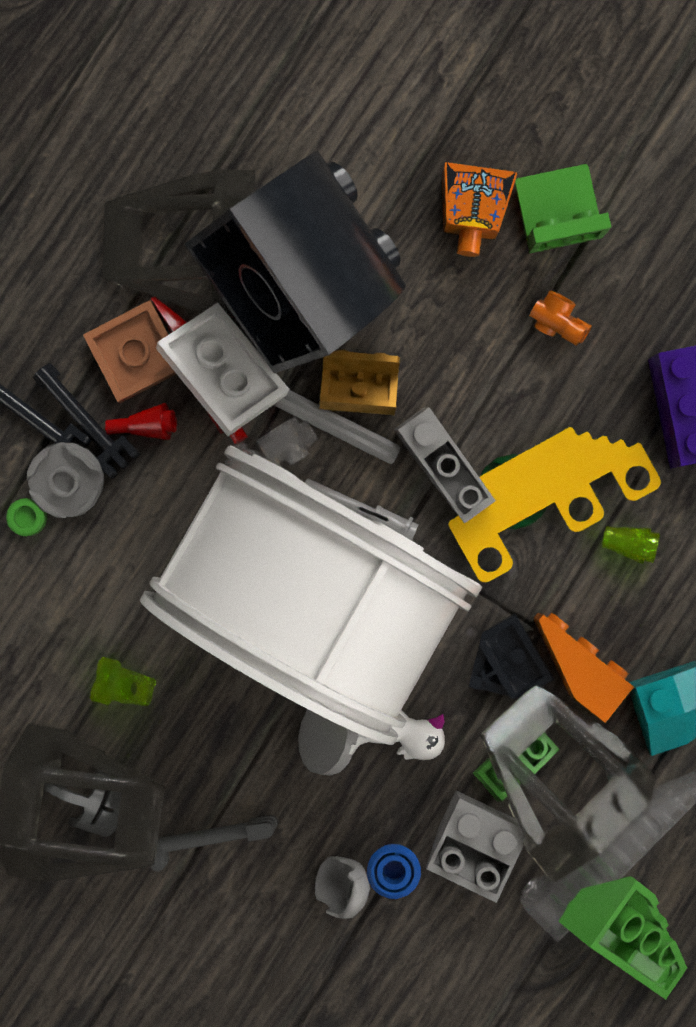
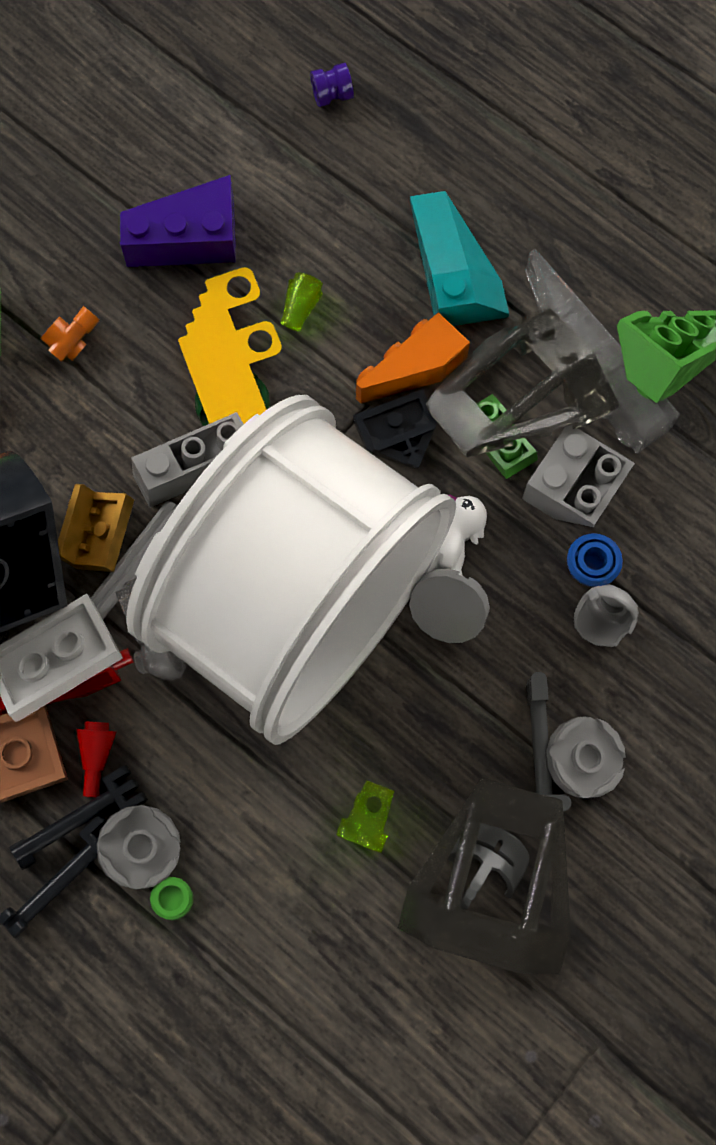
camera: 75 degrees left, 15 degrees down
none -> light grey tile [546,717,626,798]

